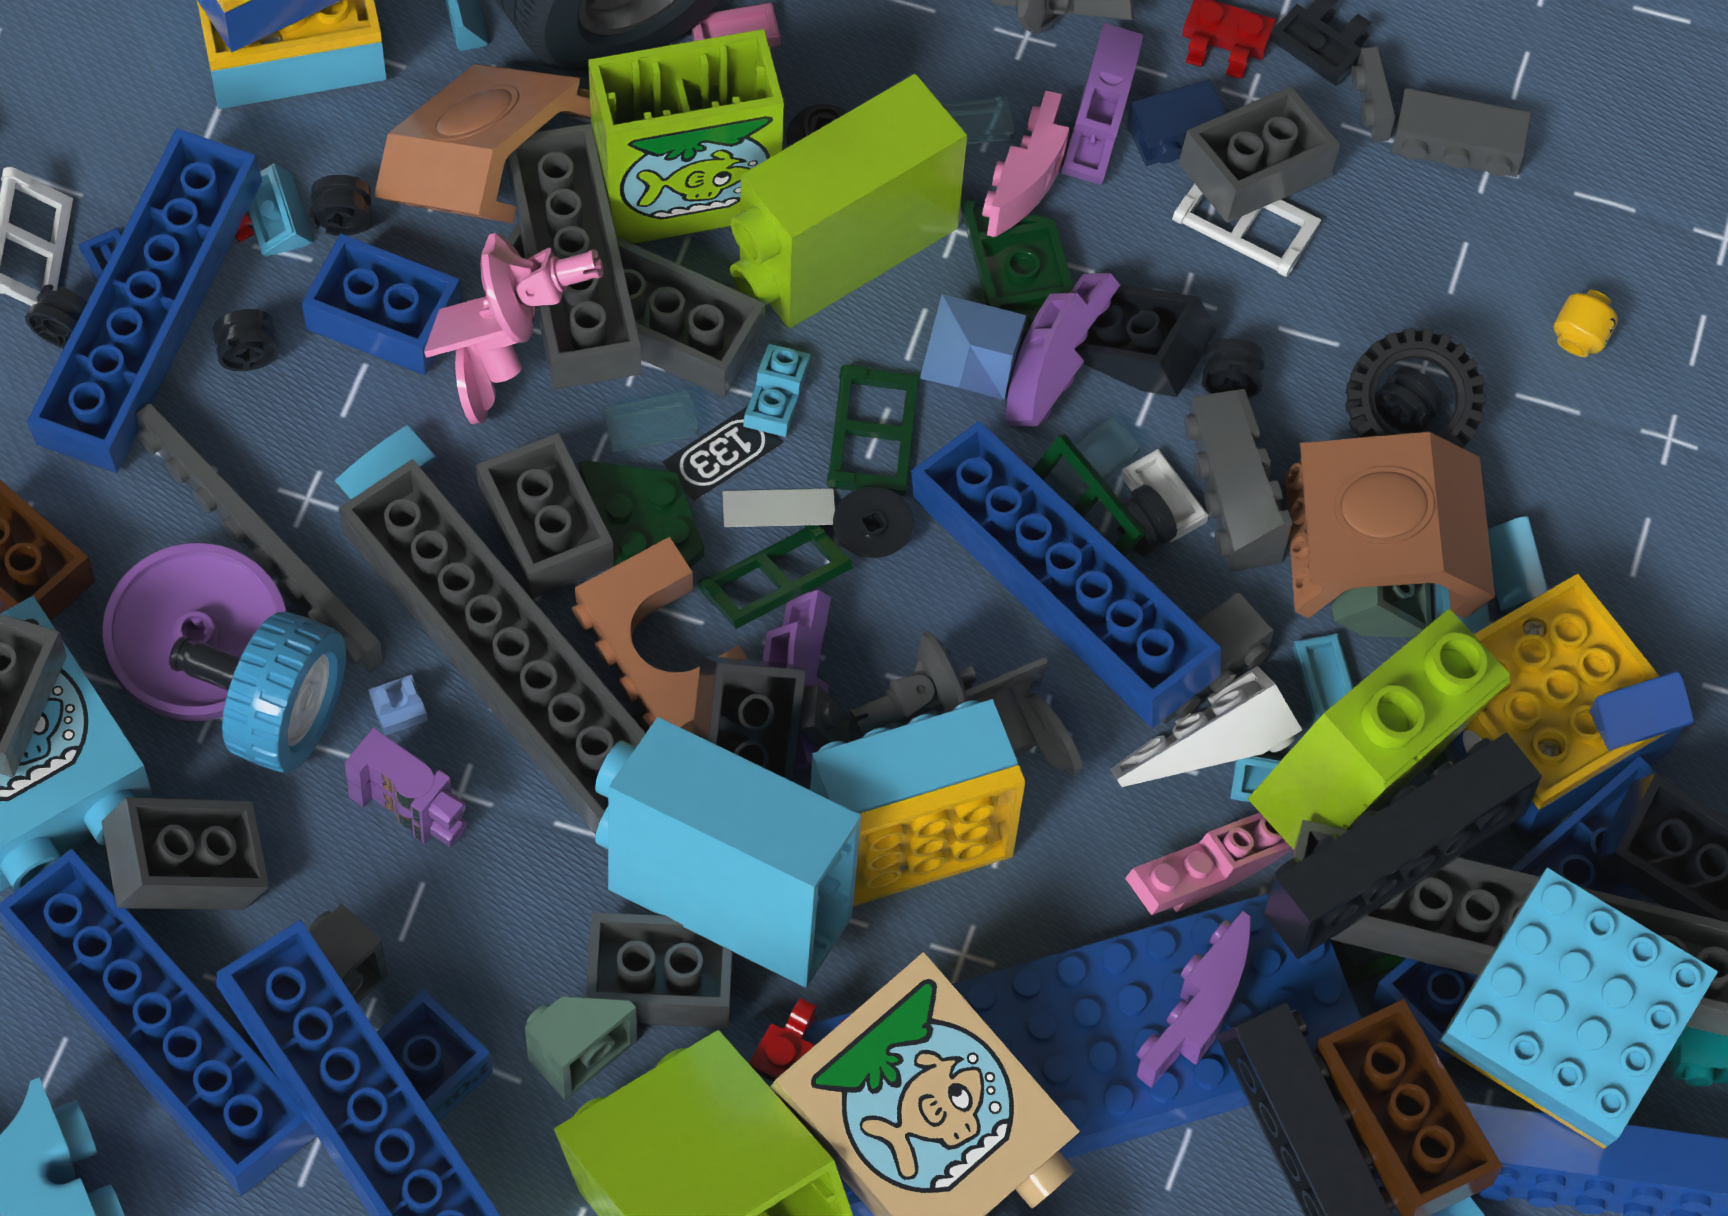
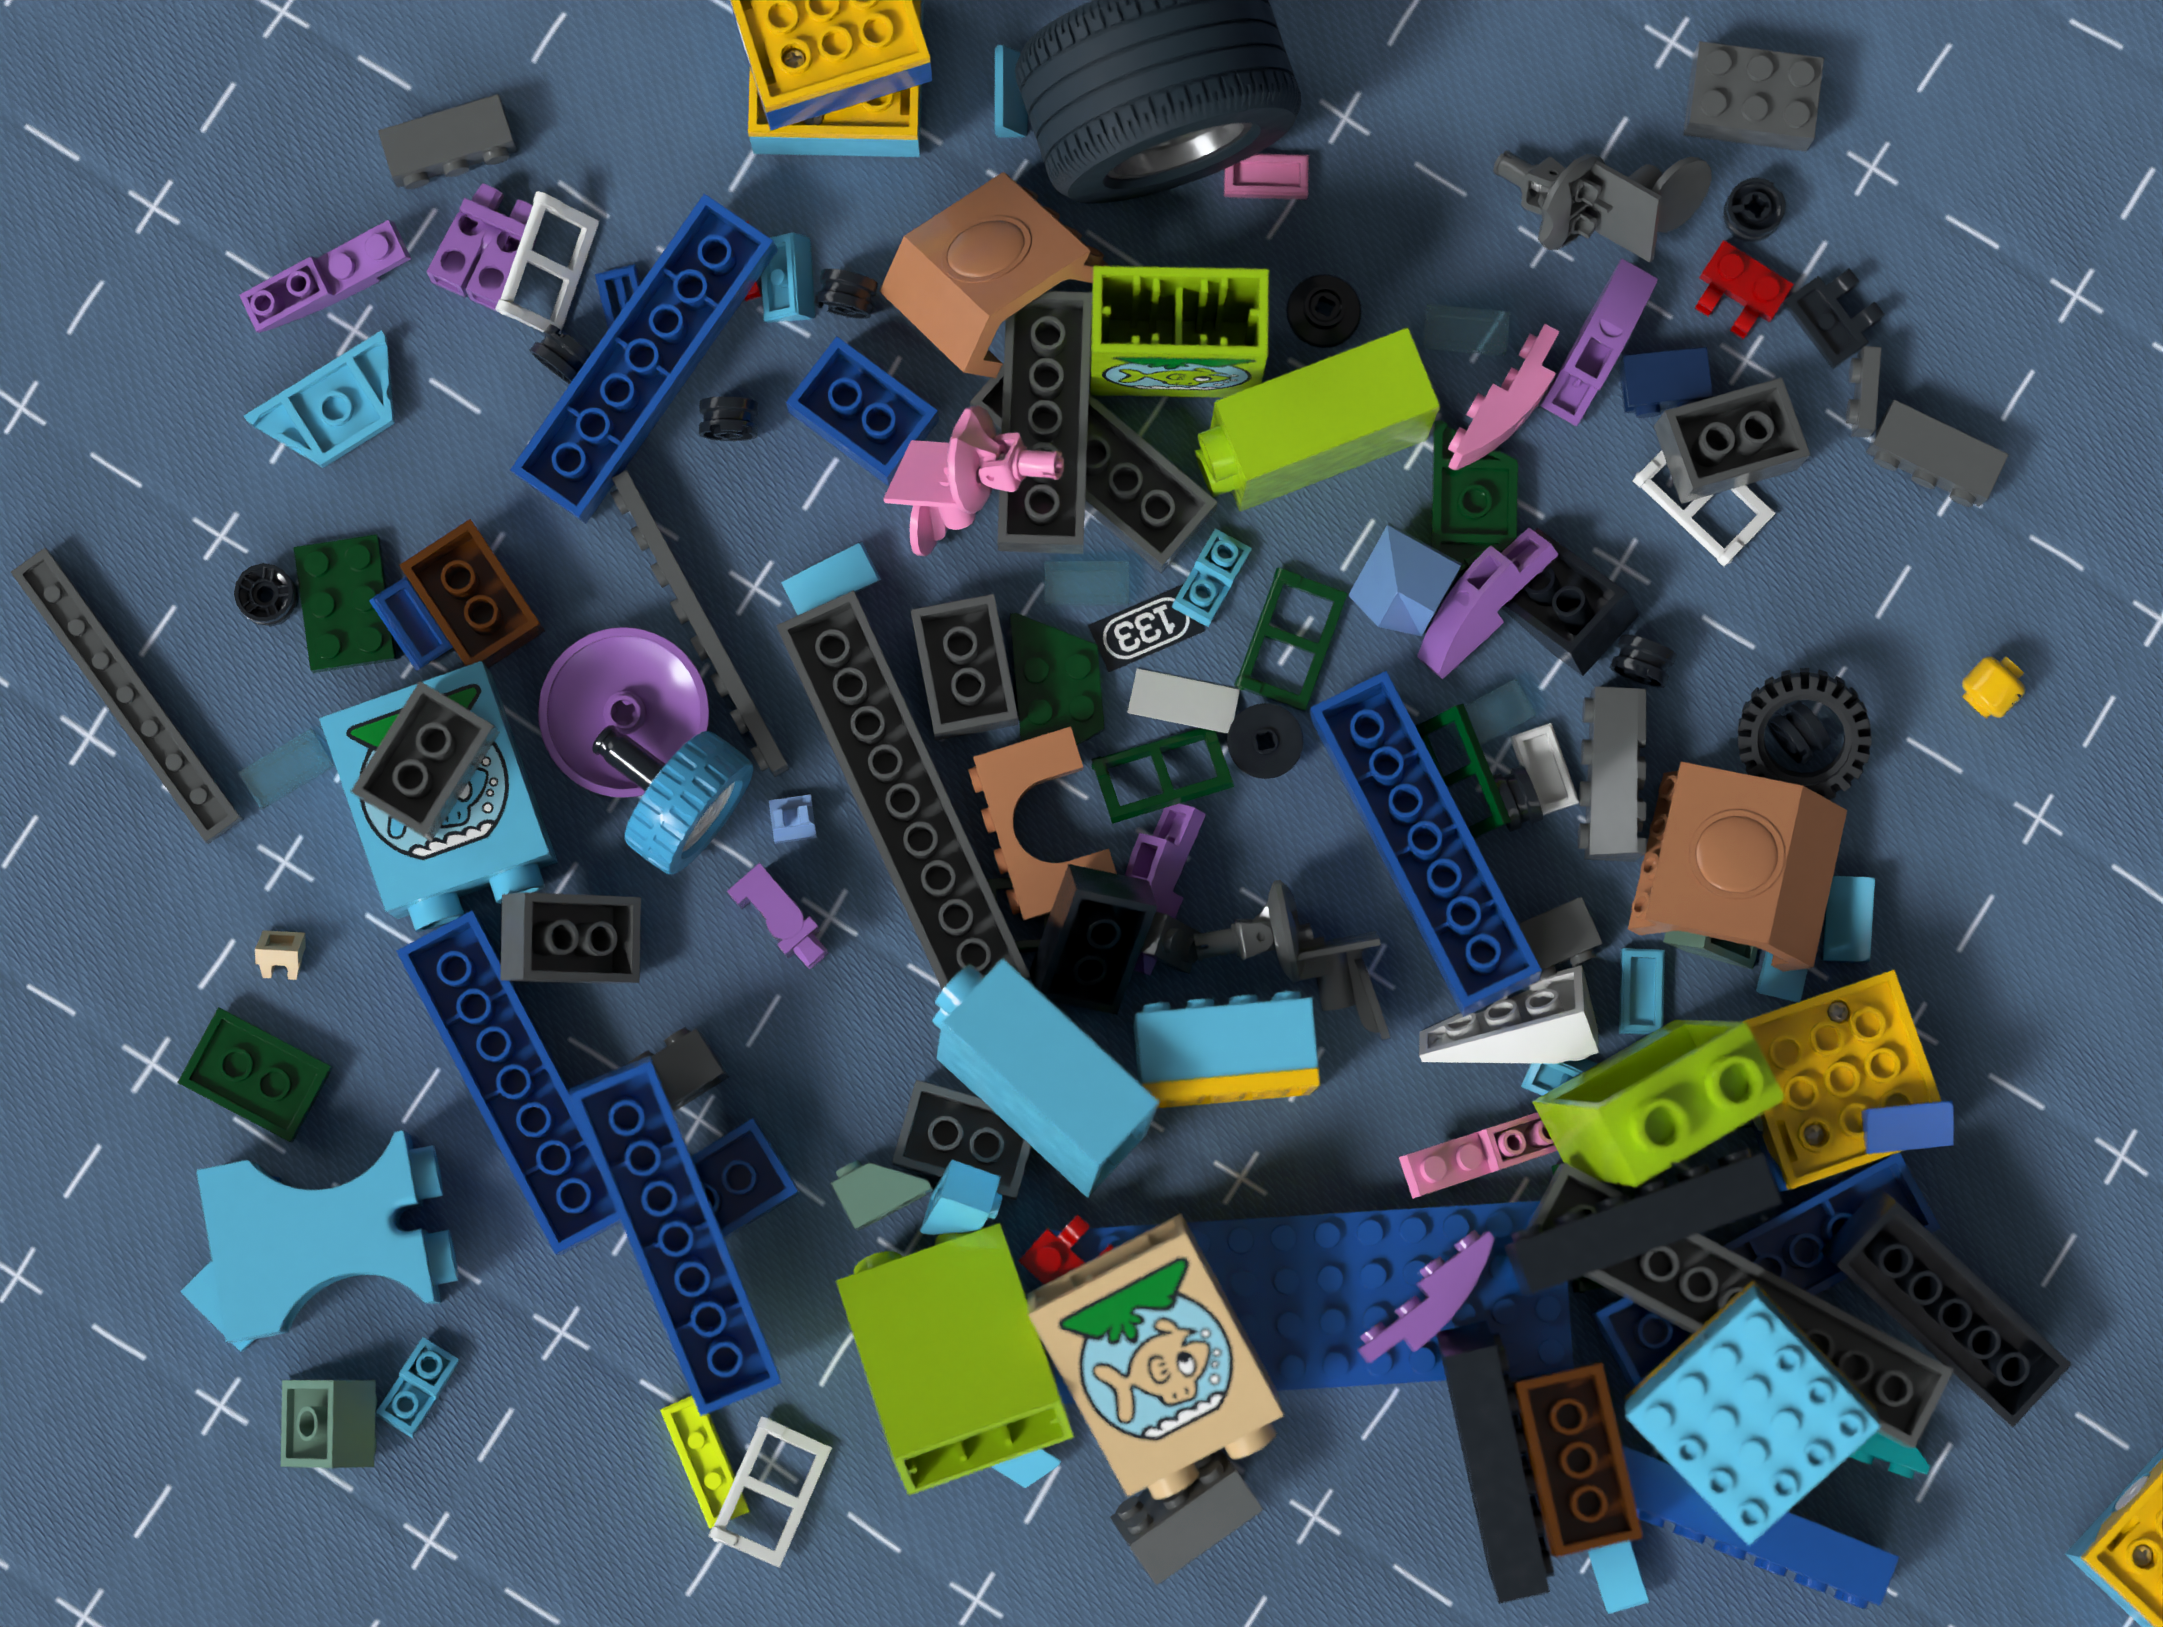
camera: 15 degrees right, 20 degrees up
none -> medium azure slope [920,1160,1002,1235]

